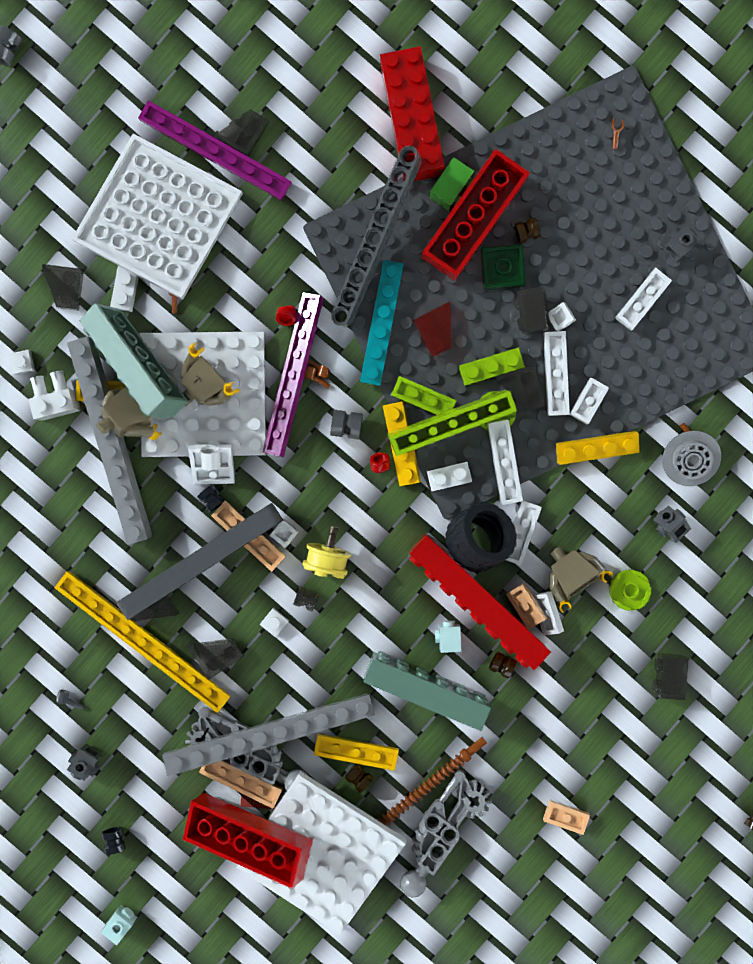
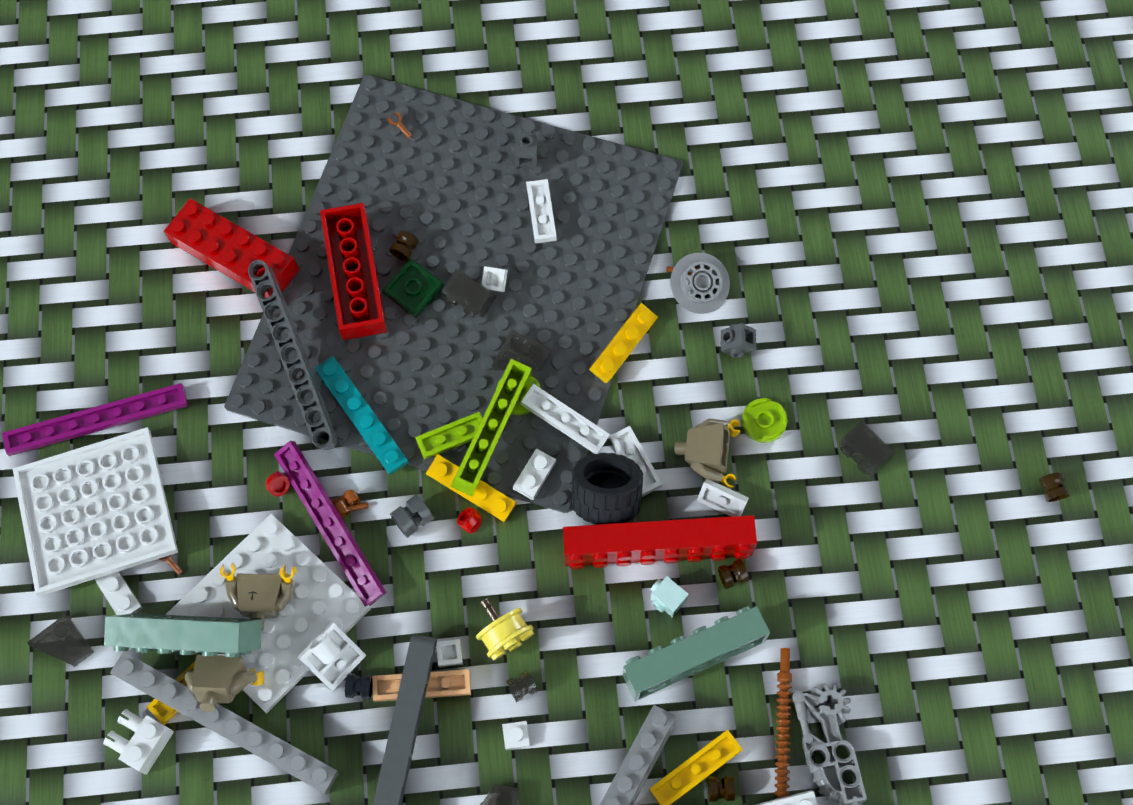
camera: 40 degrees left, 20 degrees down
white plate [8,350,35,375] -> none
clear smoke wing [213,109,269,157] -> none
clear red wing [413,302,451,358] -> none
bright green brick [429,157,474,211] -> none
lime plate [459,348,525,386] -> none
light nougat plate [506,583,547,630] -> none
light nougat plate [543,799,590,835] -> none
white plate [544,331,570,416] -> none
white plate [570,378,609,424] -> none

